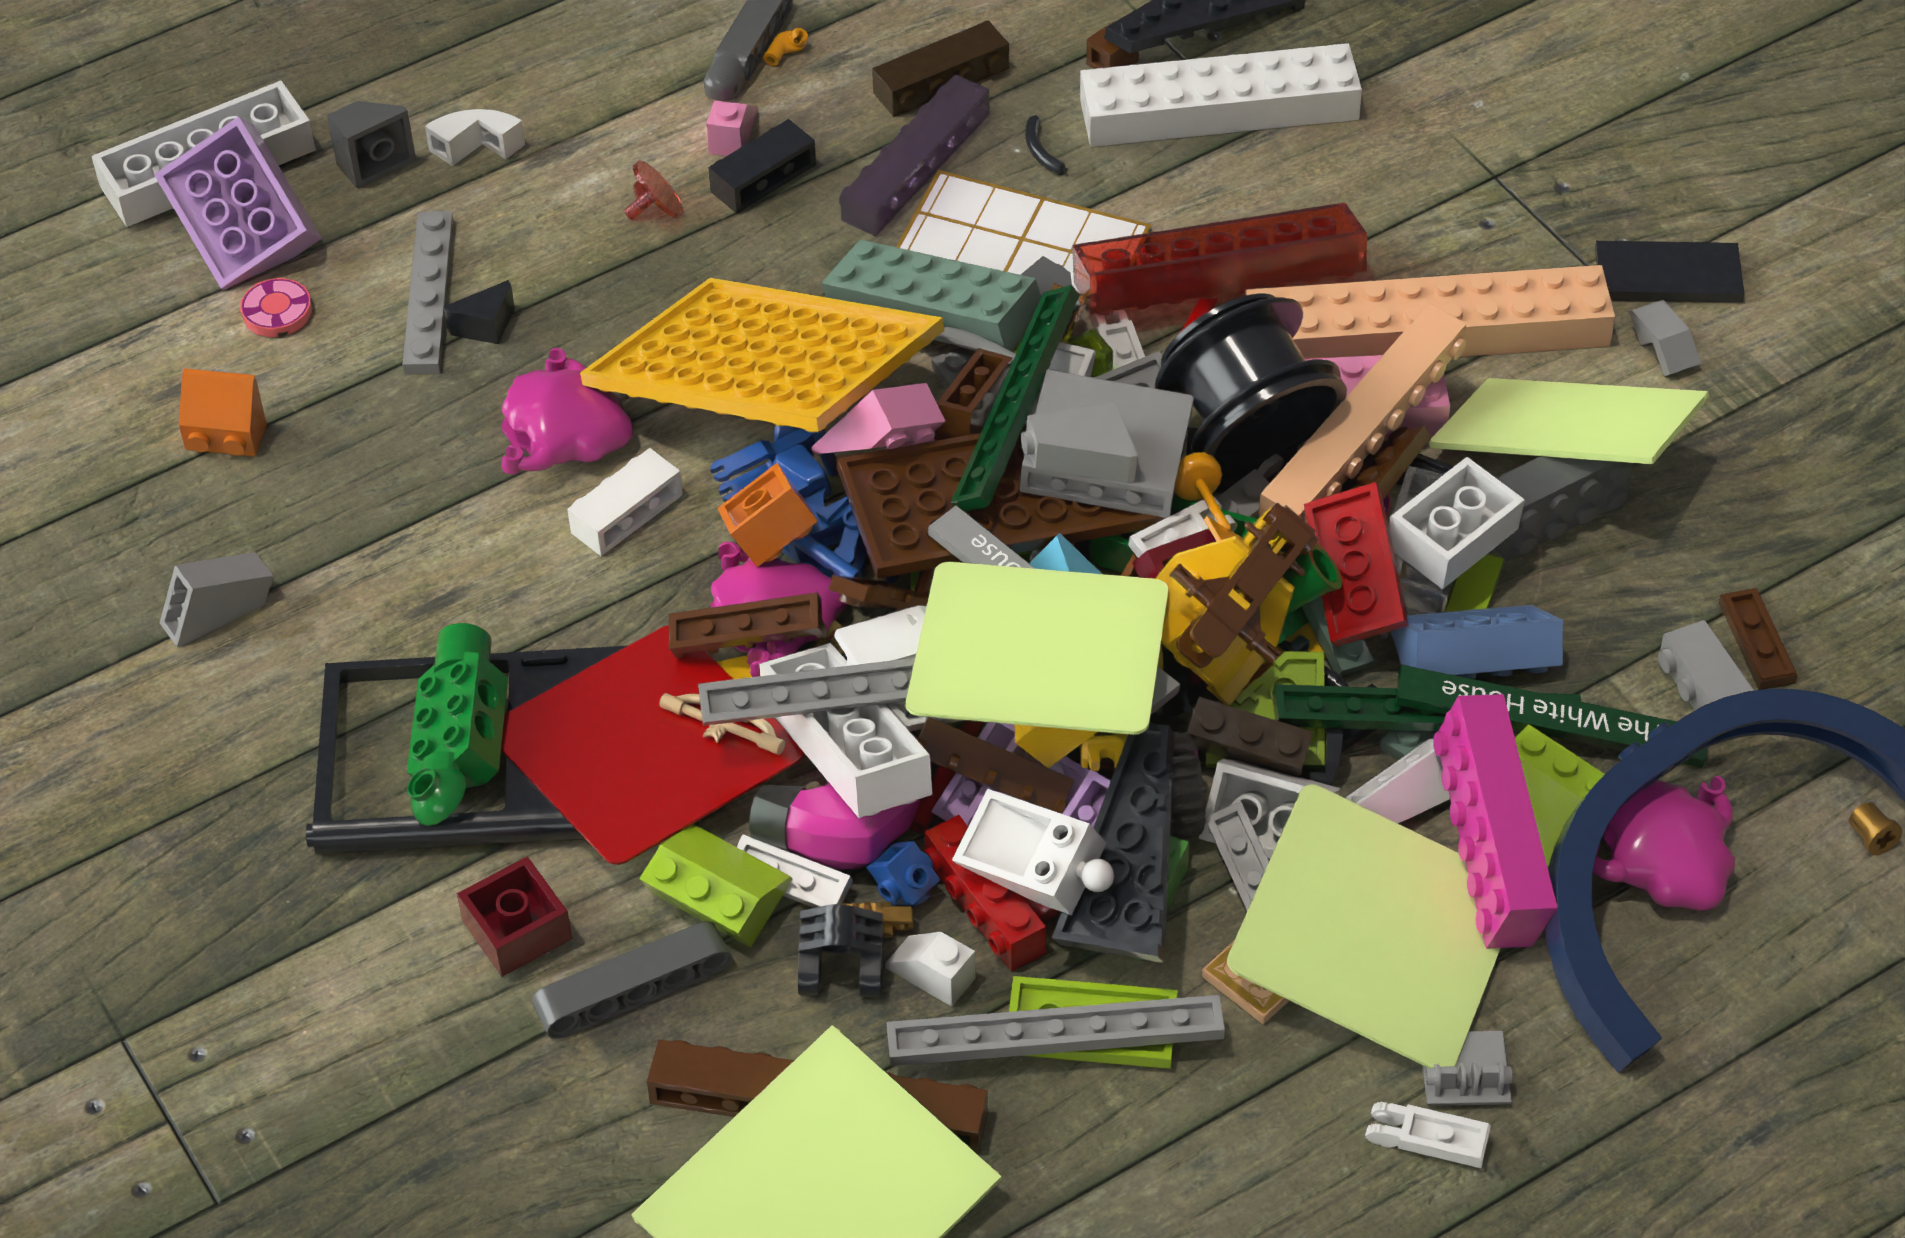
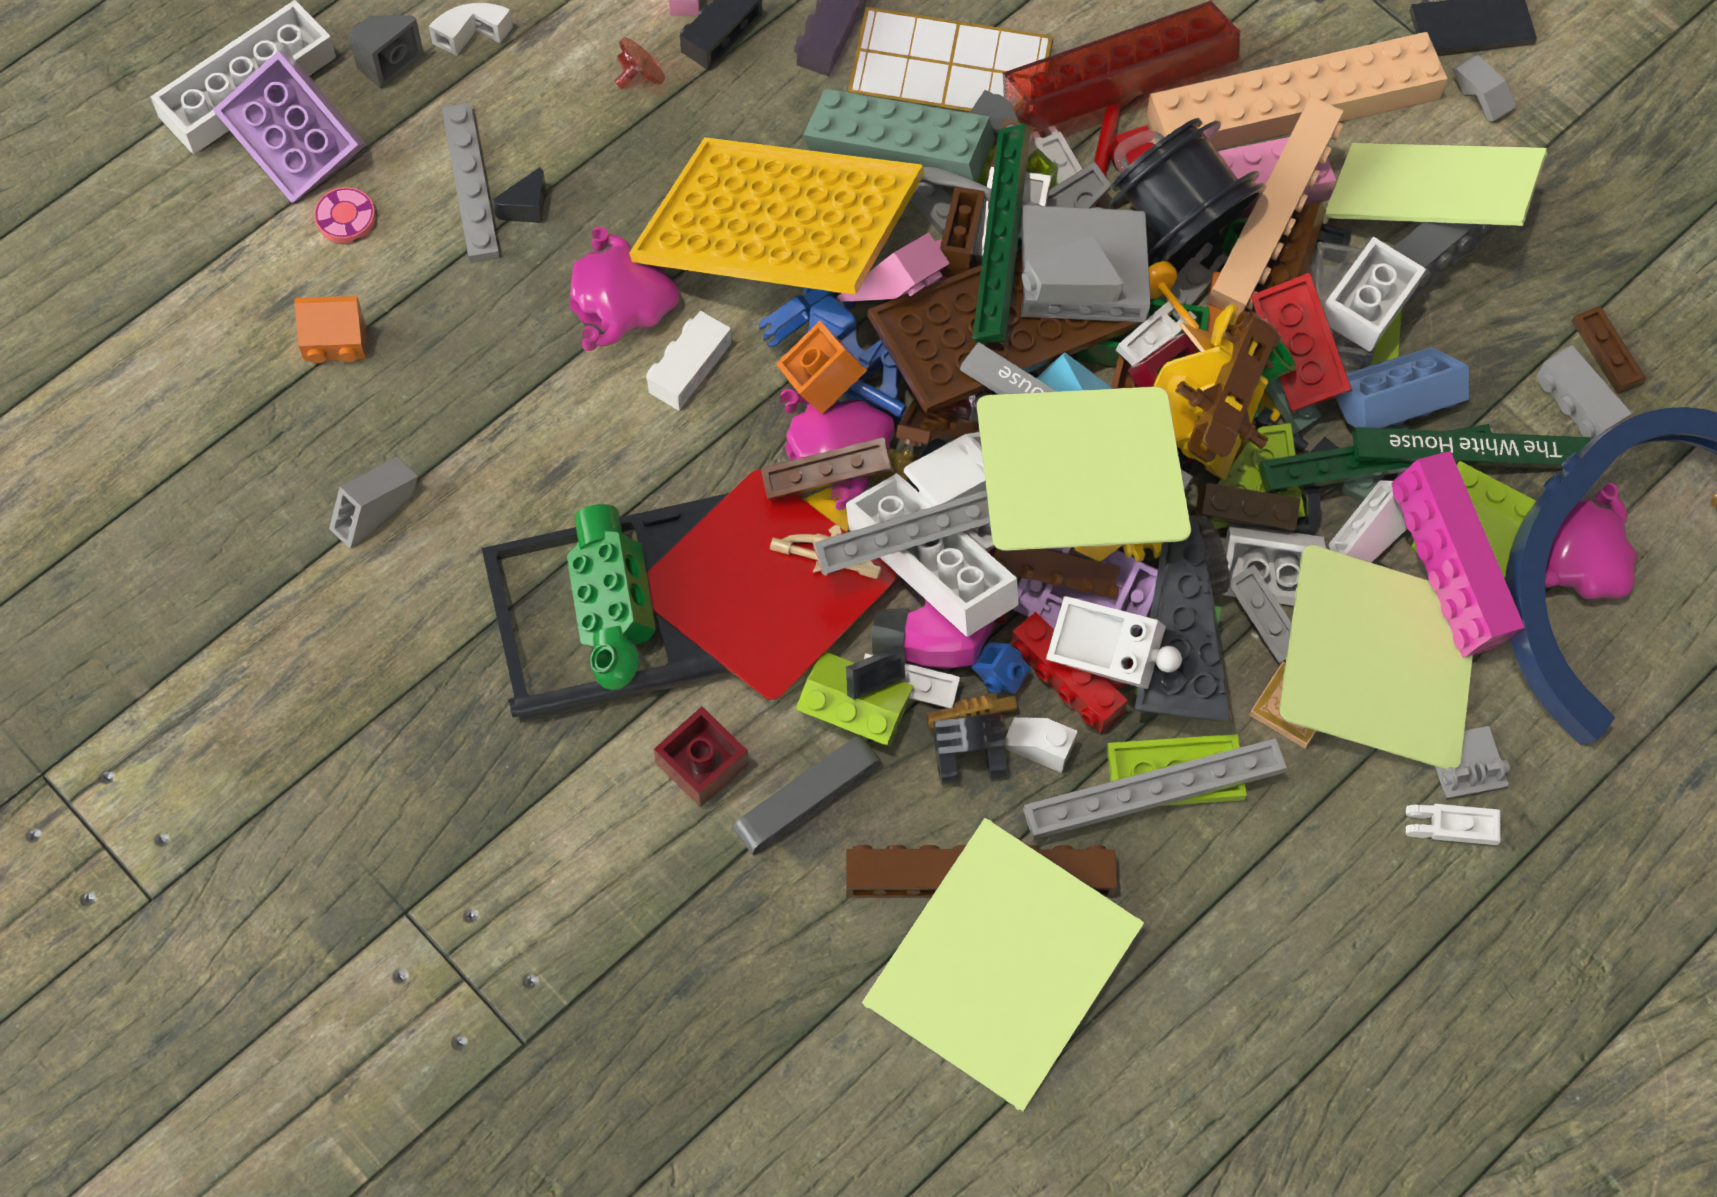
camera: 15 degrees left, 15 degrees up
none -> black tile [846,646,905,700]

